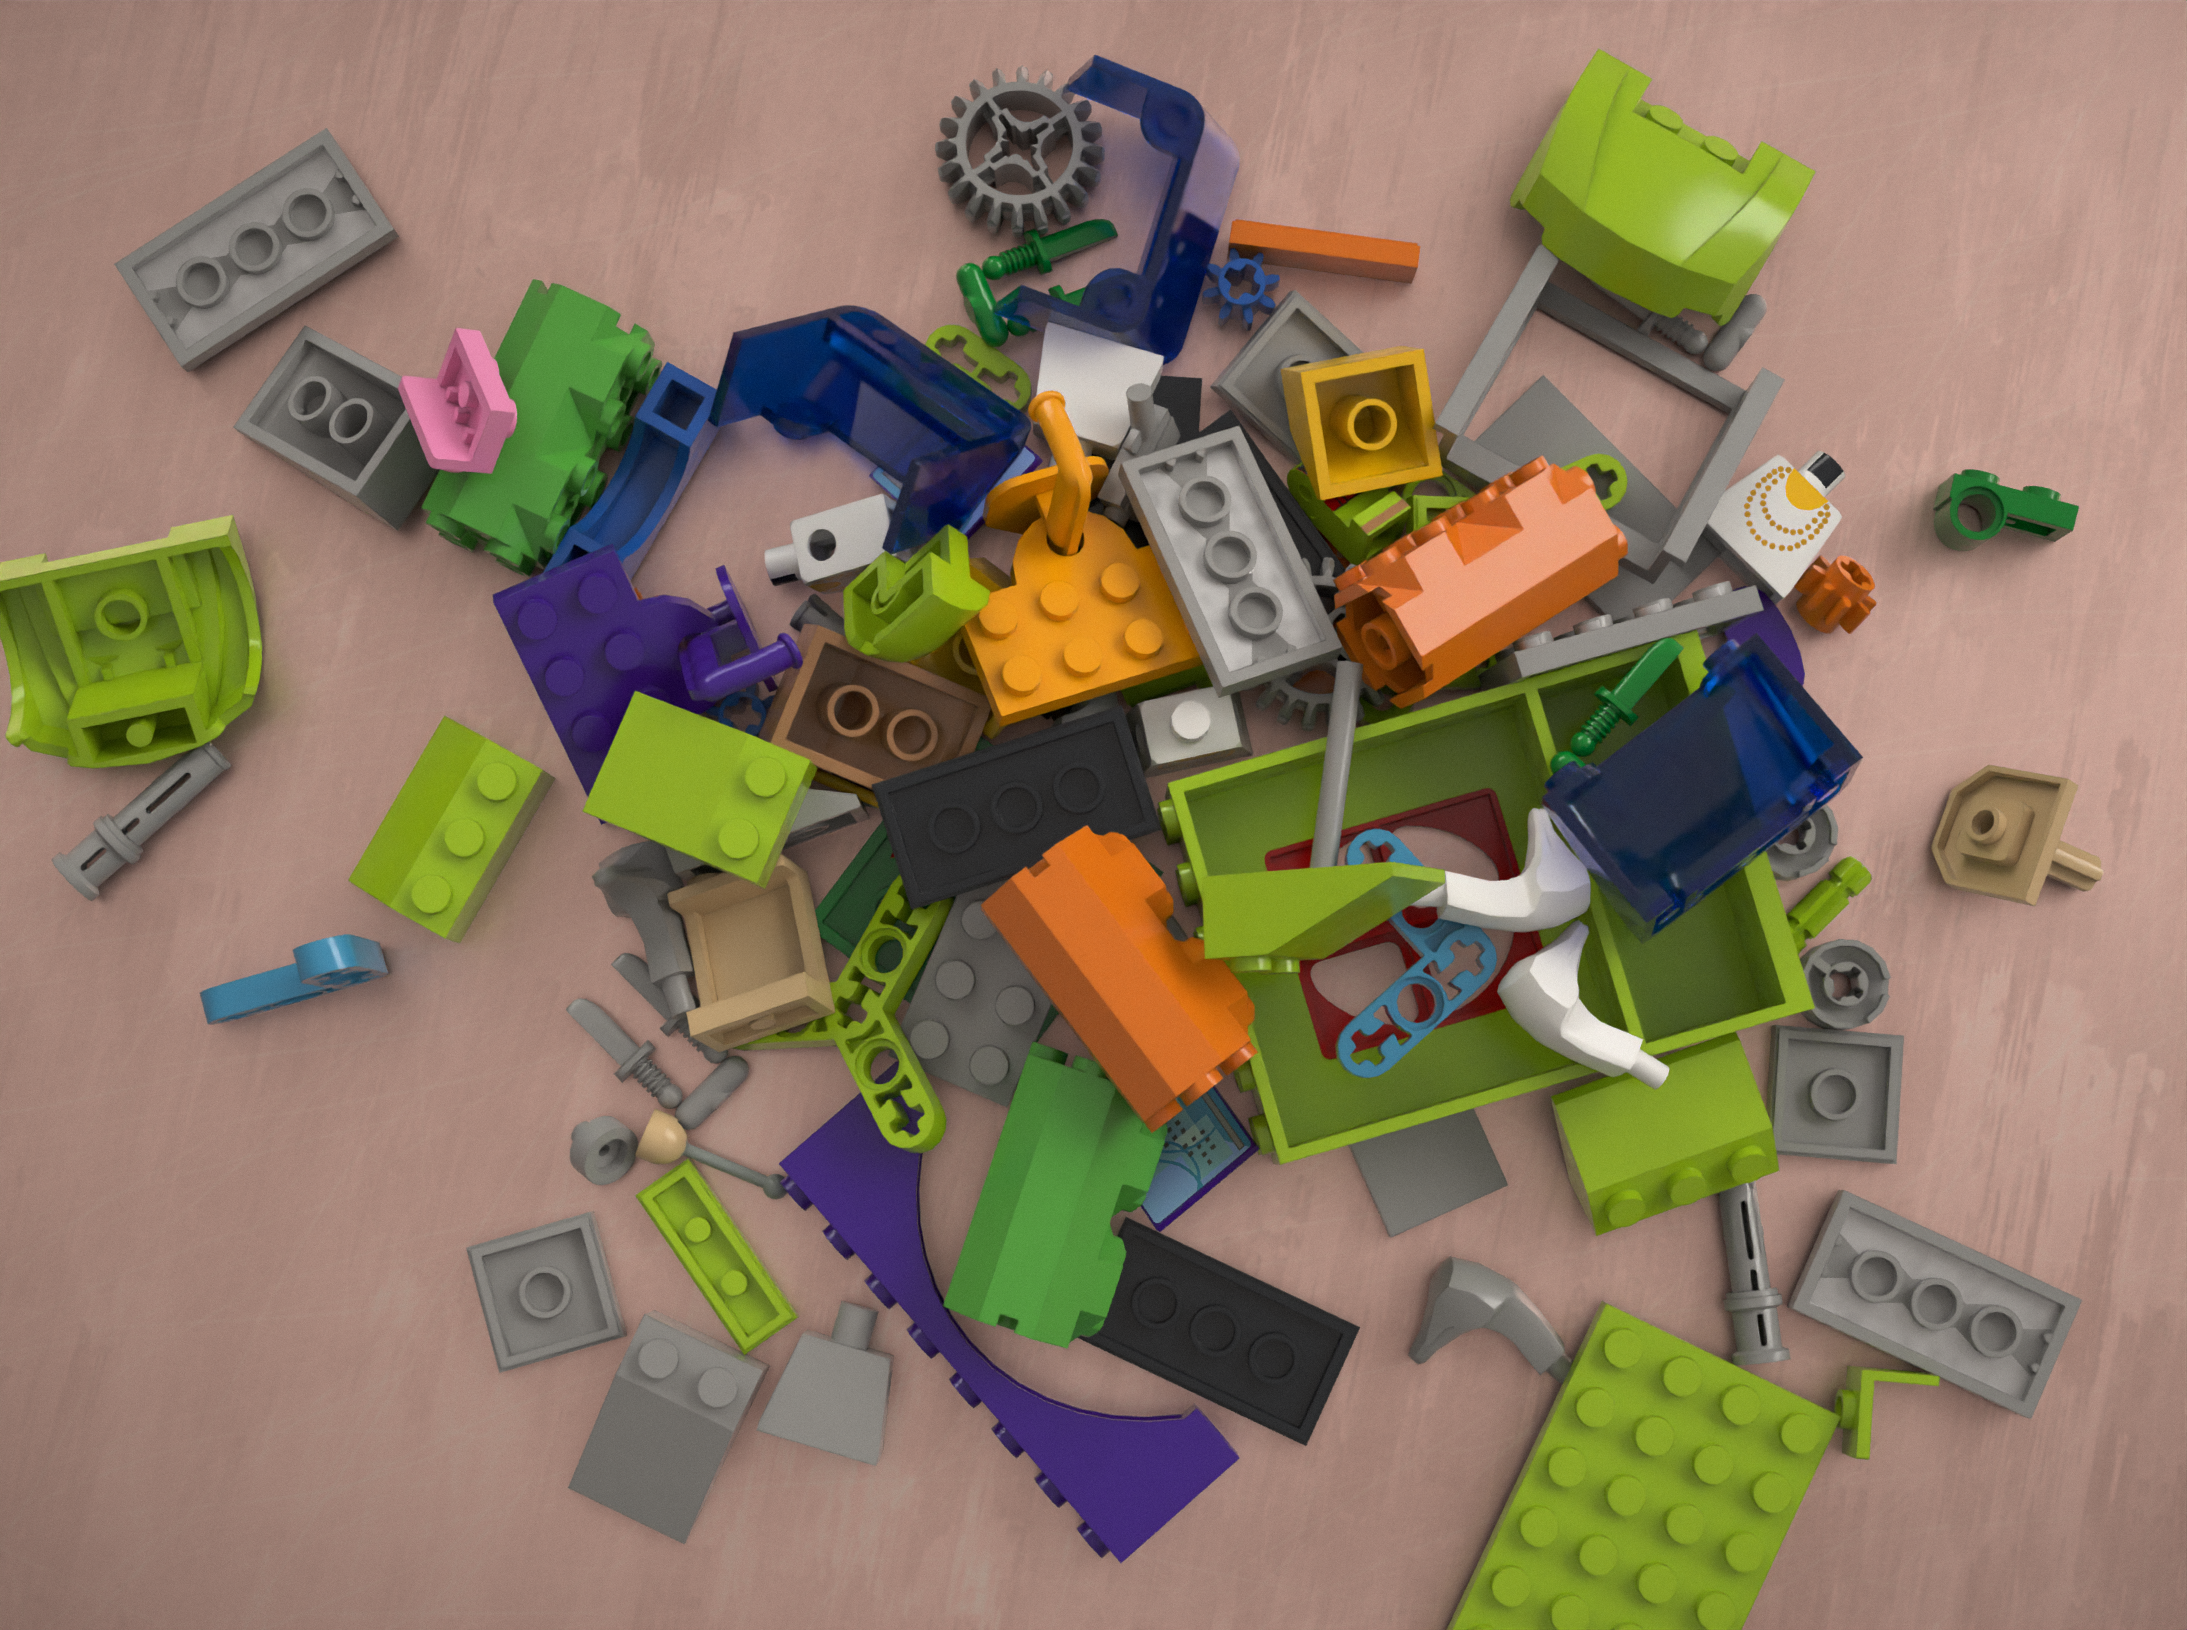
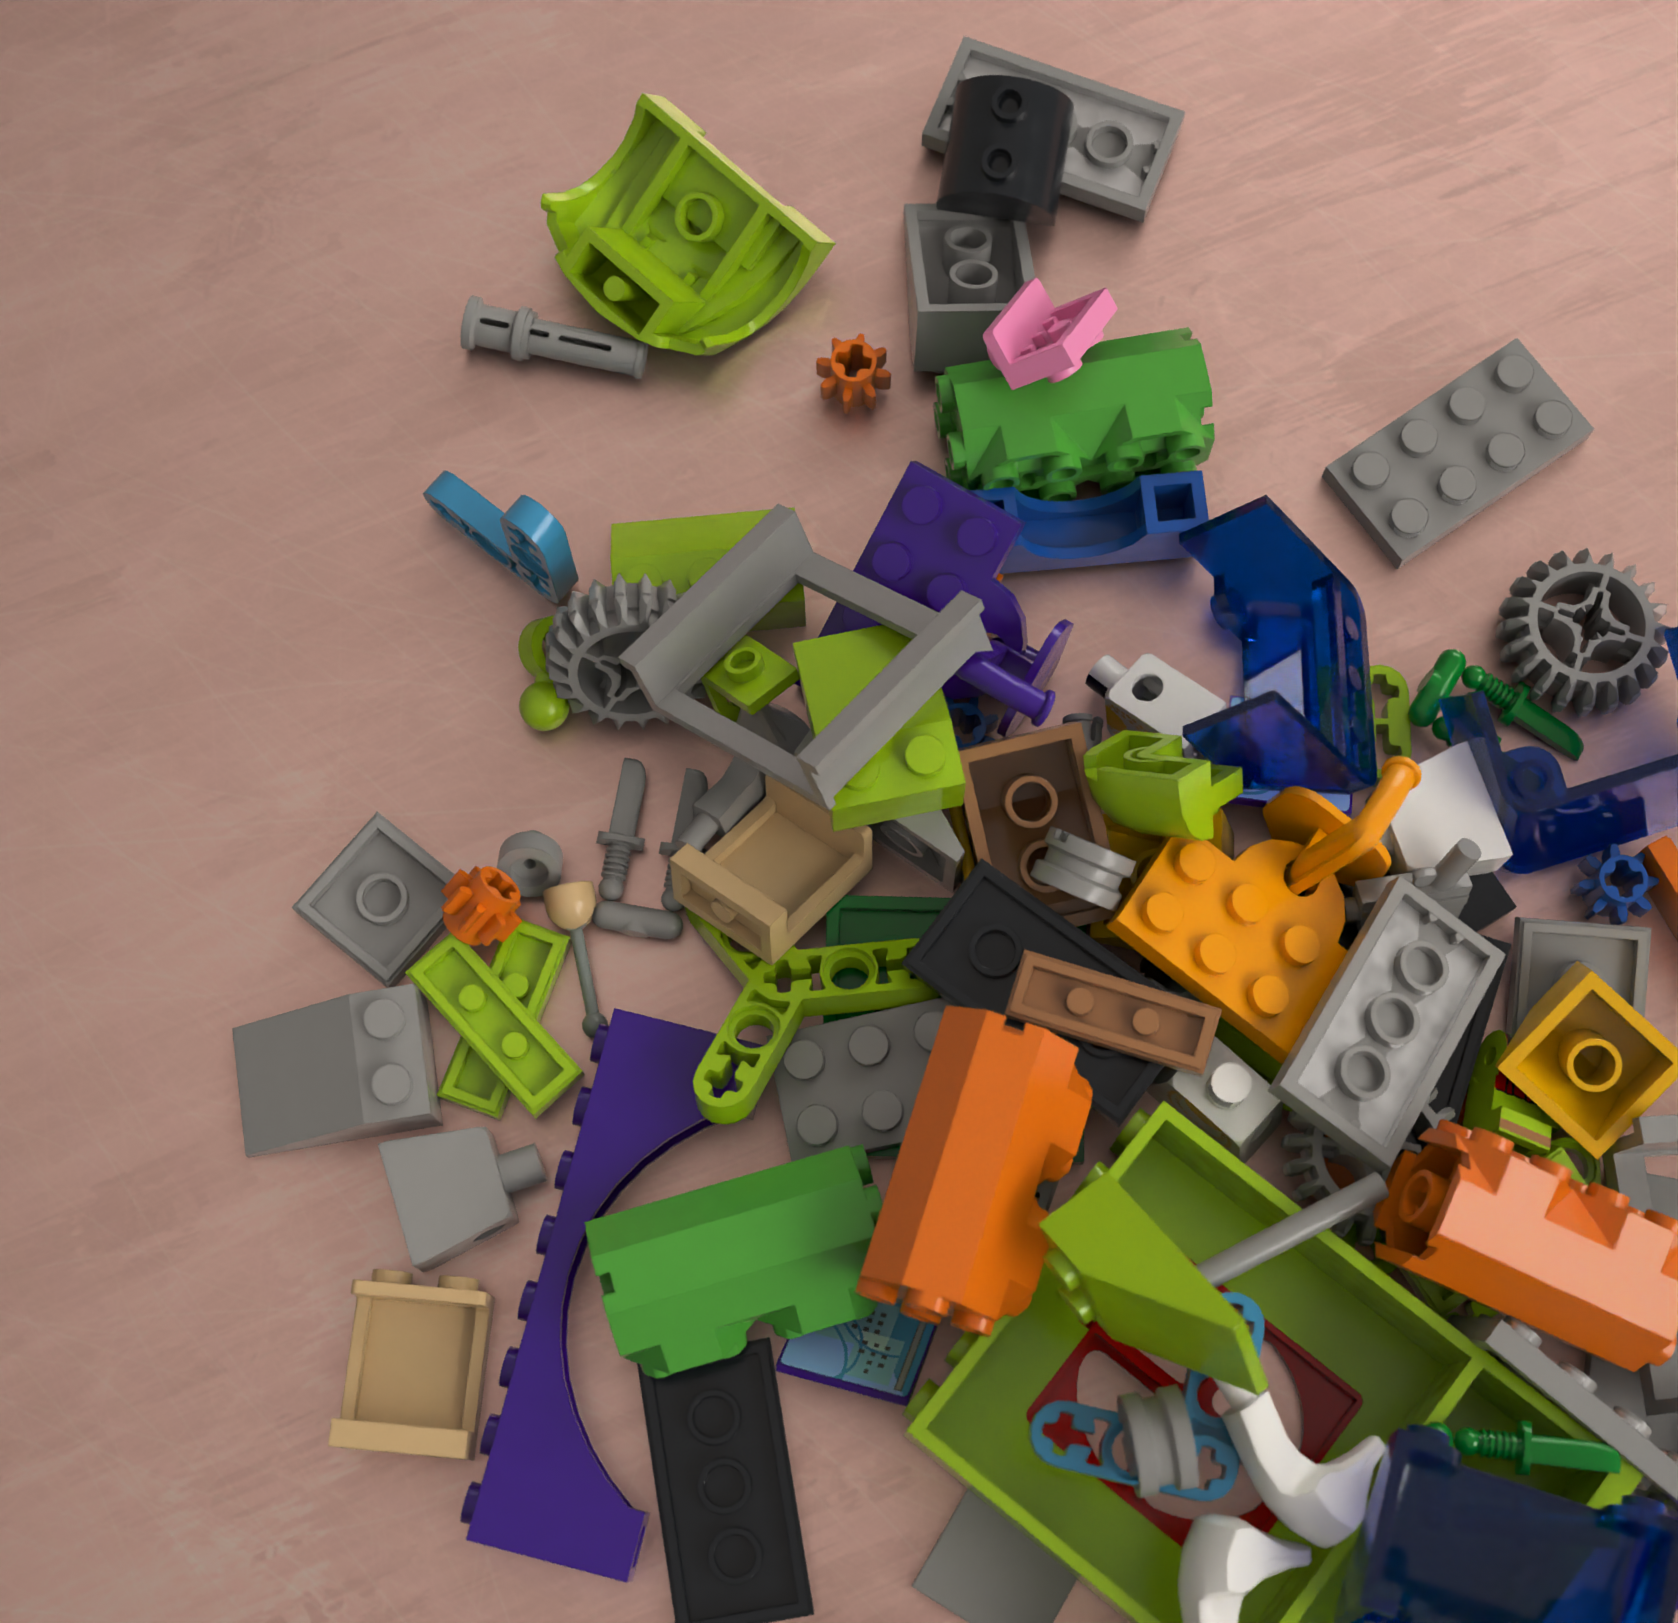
camera: 55 degrees right, 10 degrees down
none -> tan panel [328,1269,495,1461]
none -> lime tile [405,933,585,1119]
none -> orange gear [441,866,522,946]
none -> lime plate [518,615,570,731]
none -> light grey gear [545,573,706,730]
none -> light grey piece [618,504,993,811]
none -> lime bracket [701,634,800,722]
none -> orange gear [816,333,891,414]
none -> black brick [936,75,1074,226]
none -> medium nougat tile [1005,949,1222,1077]
none -> light grey wheel [1030,826,1137,912]
none -> light grey wheel [1117,1384,1199,1498]
none -> light grey piece [1322,338,1594,569]

